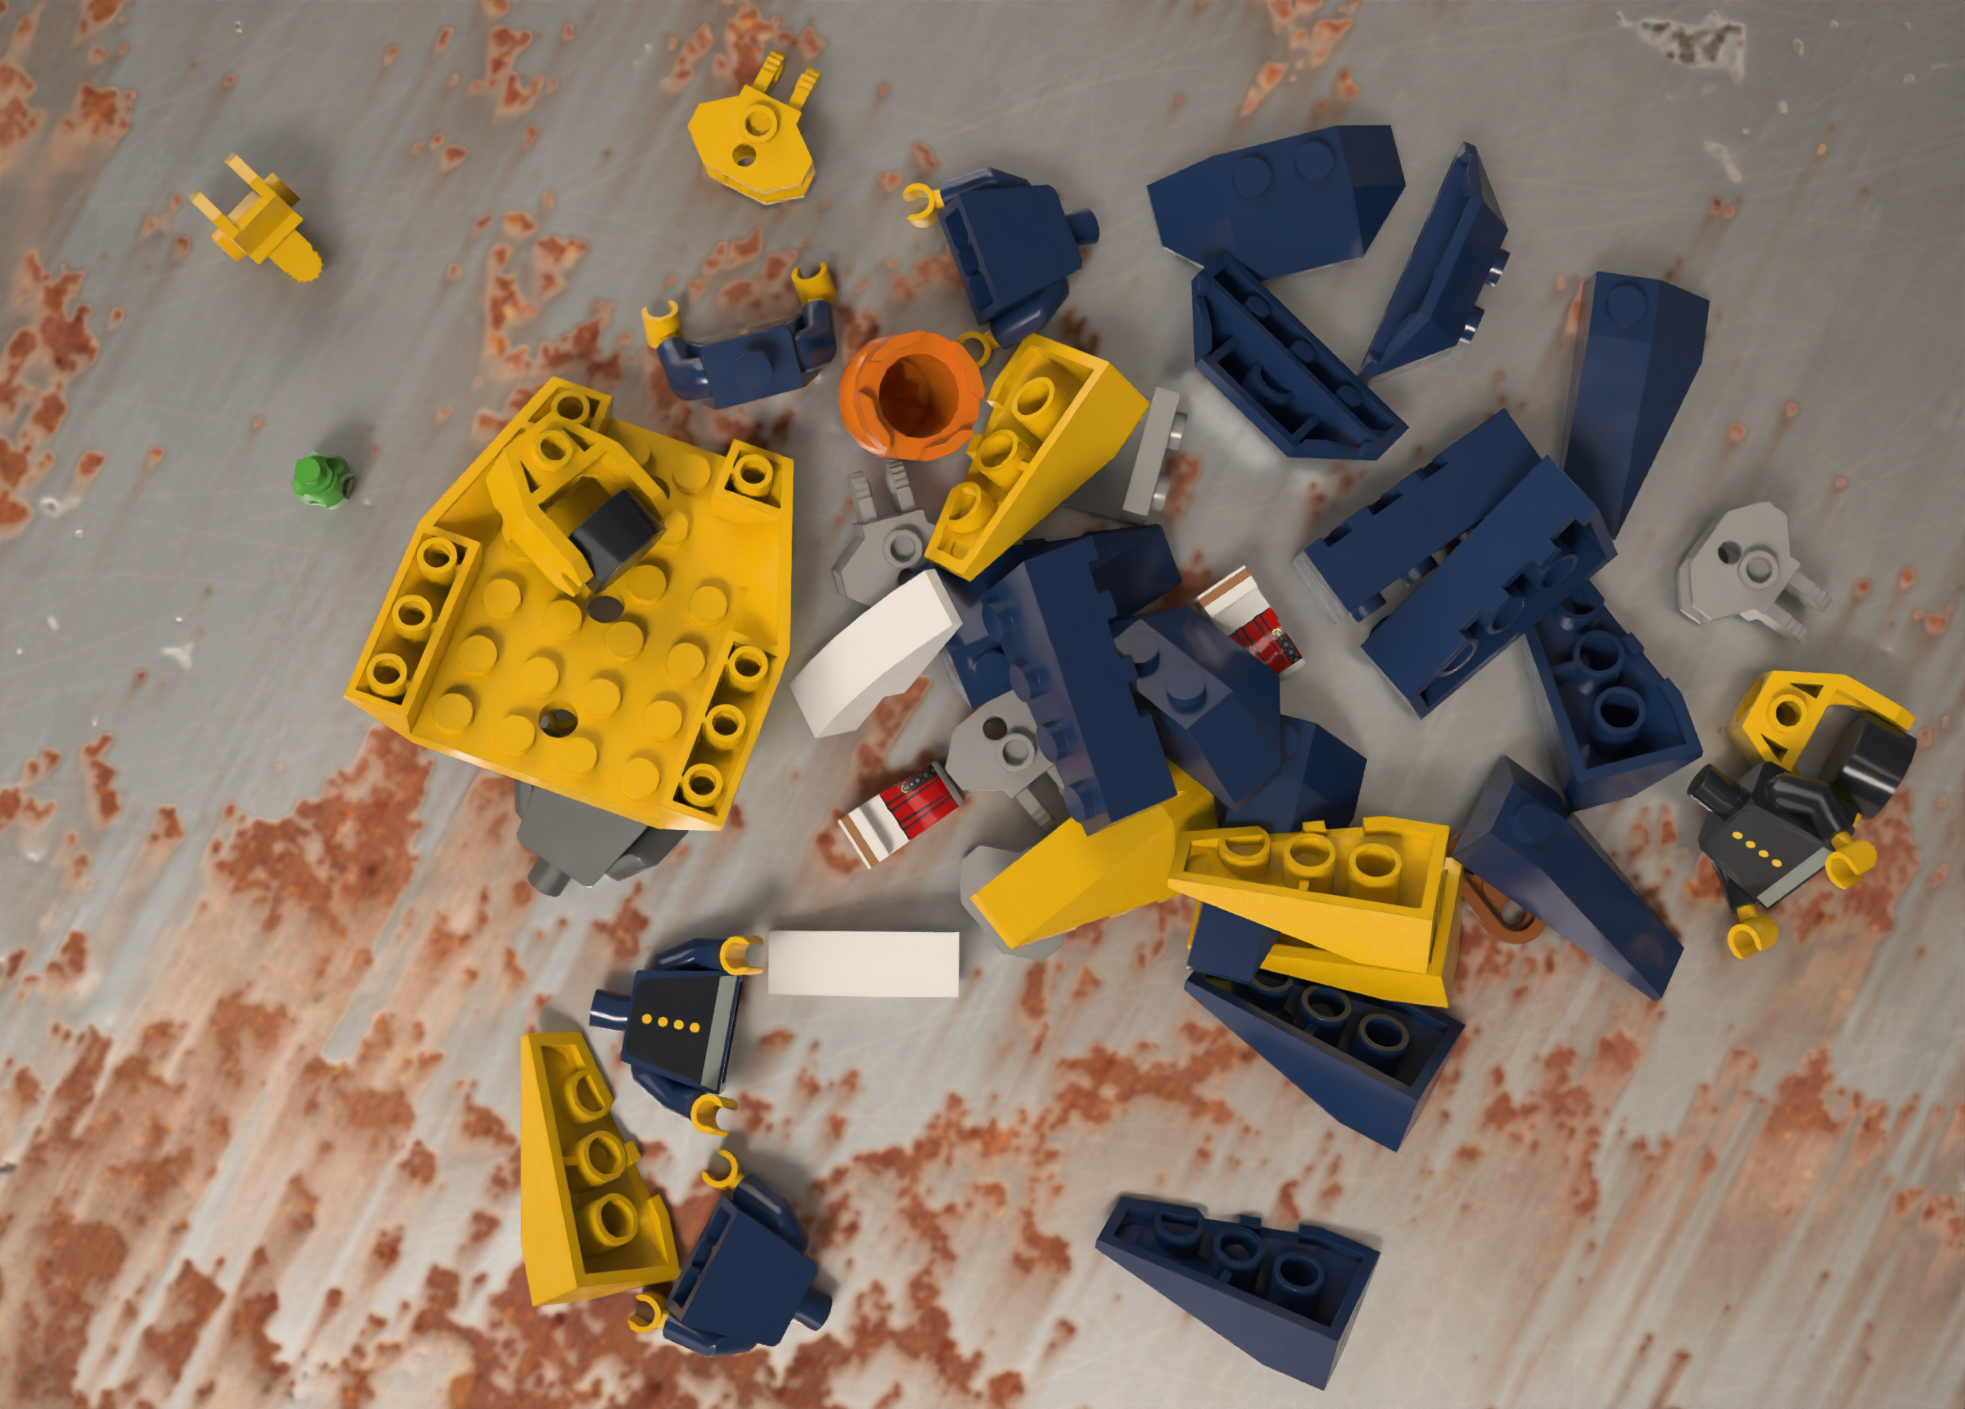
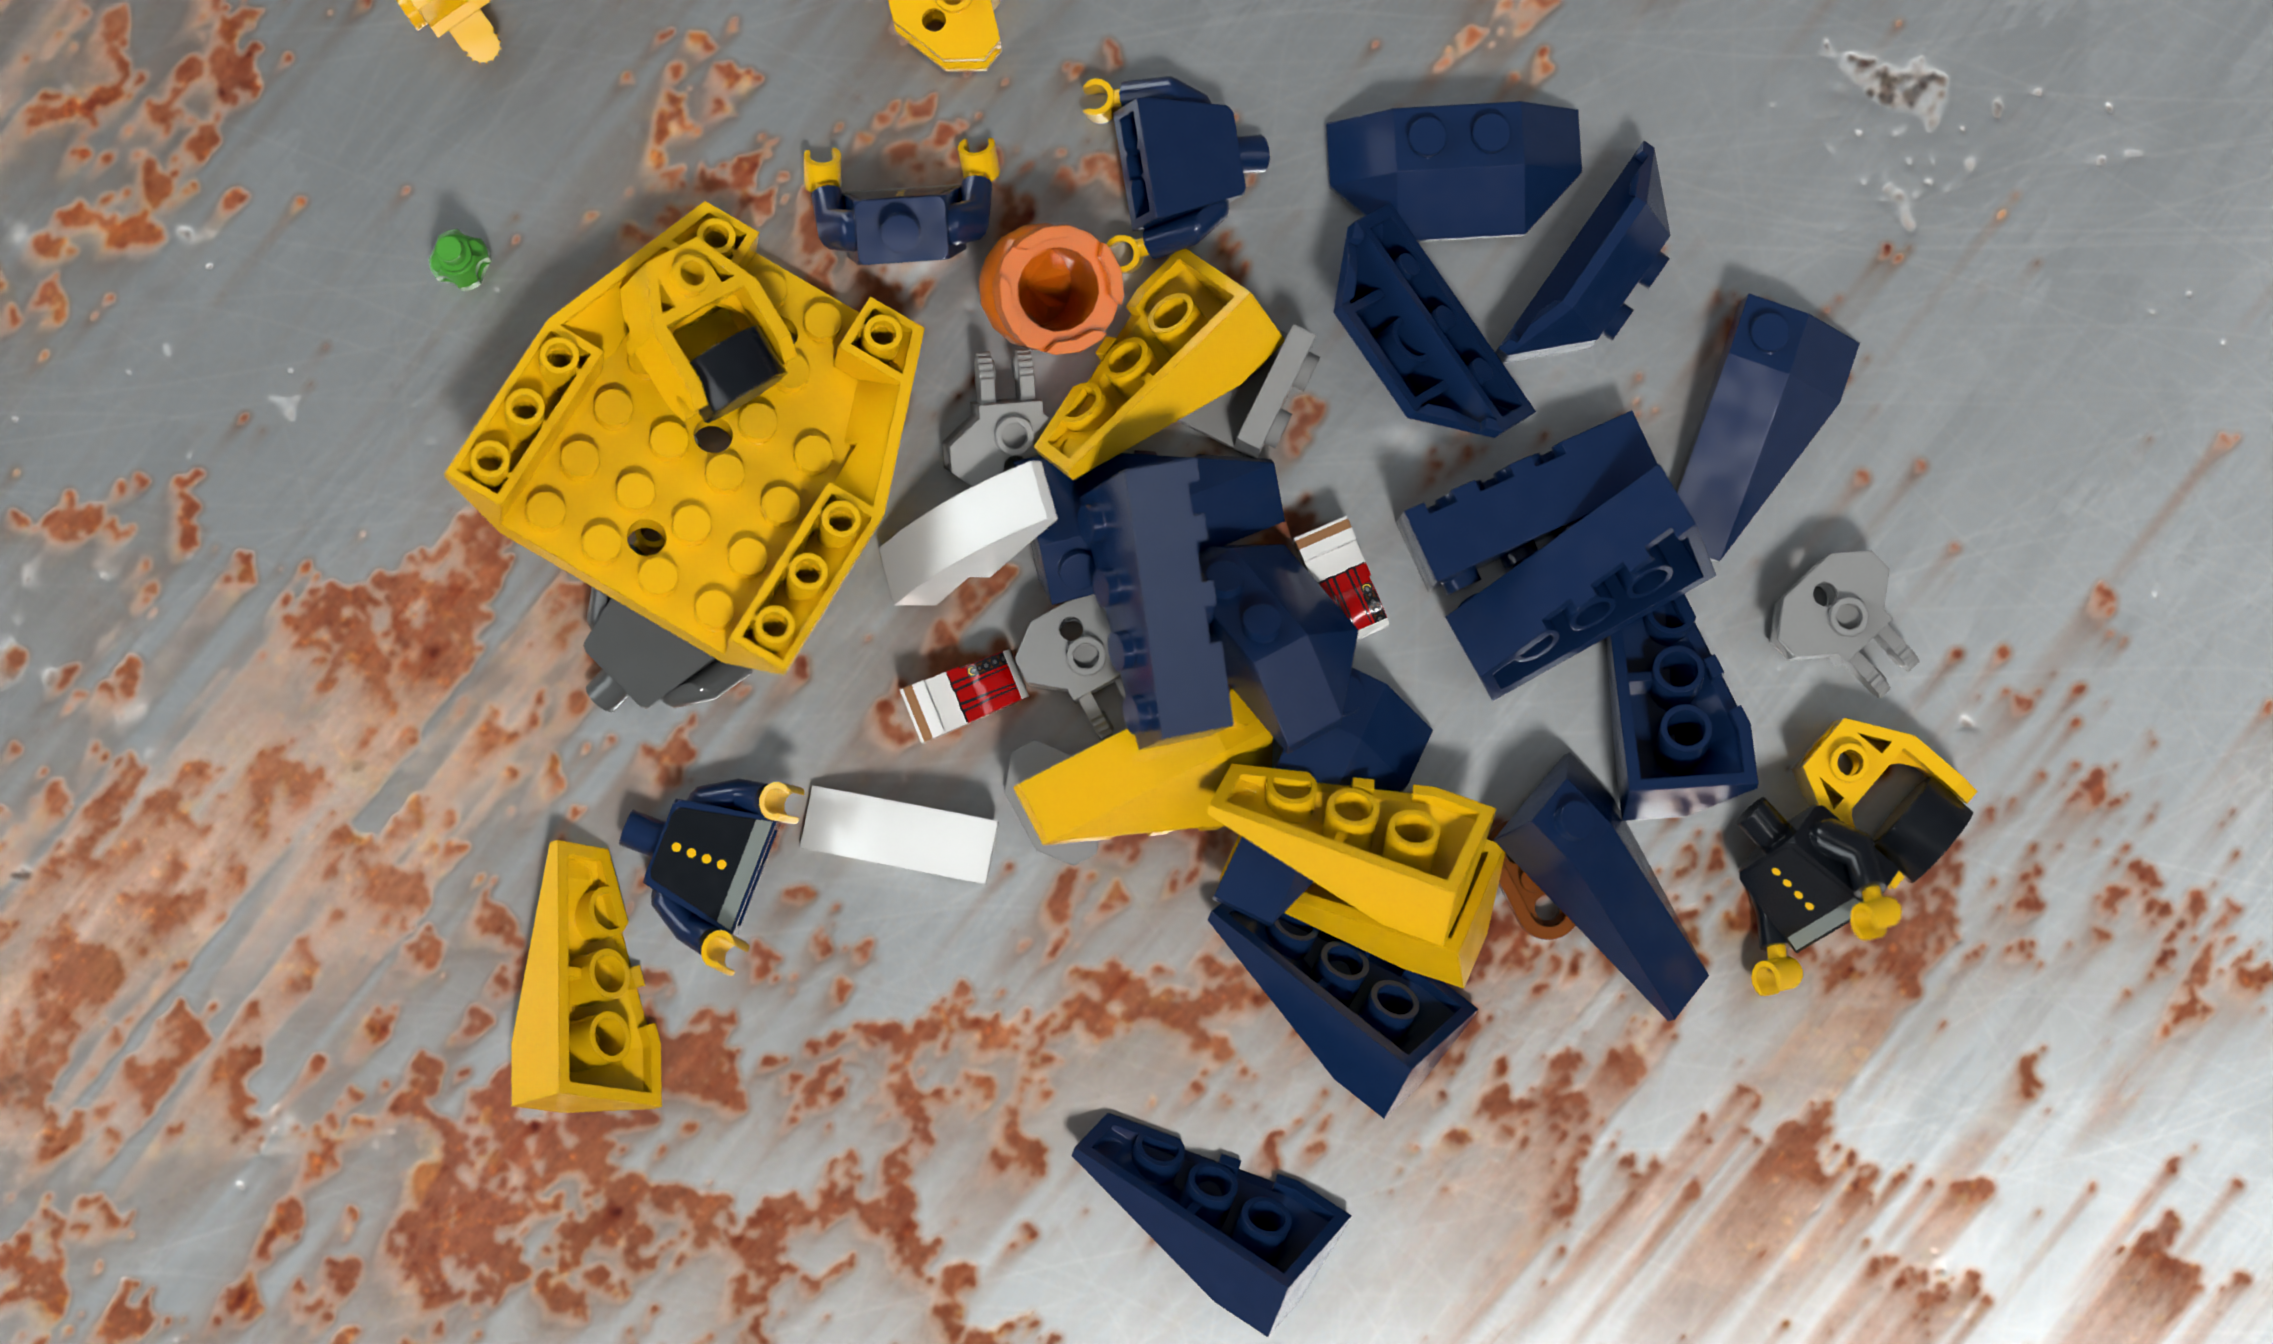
camera: 10 degrees right, 0 degrees up
dark blue torso [628,1150,832,1358] -> none

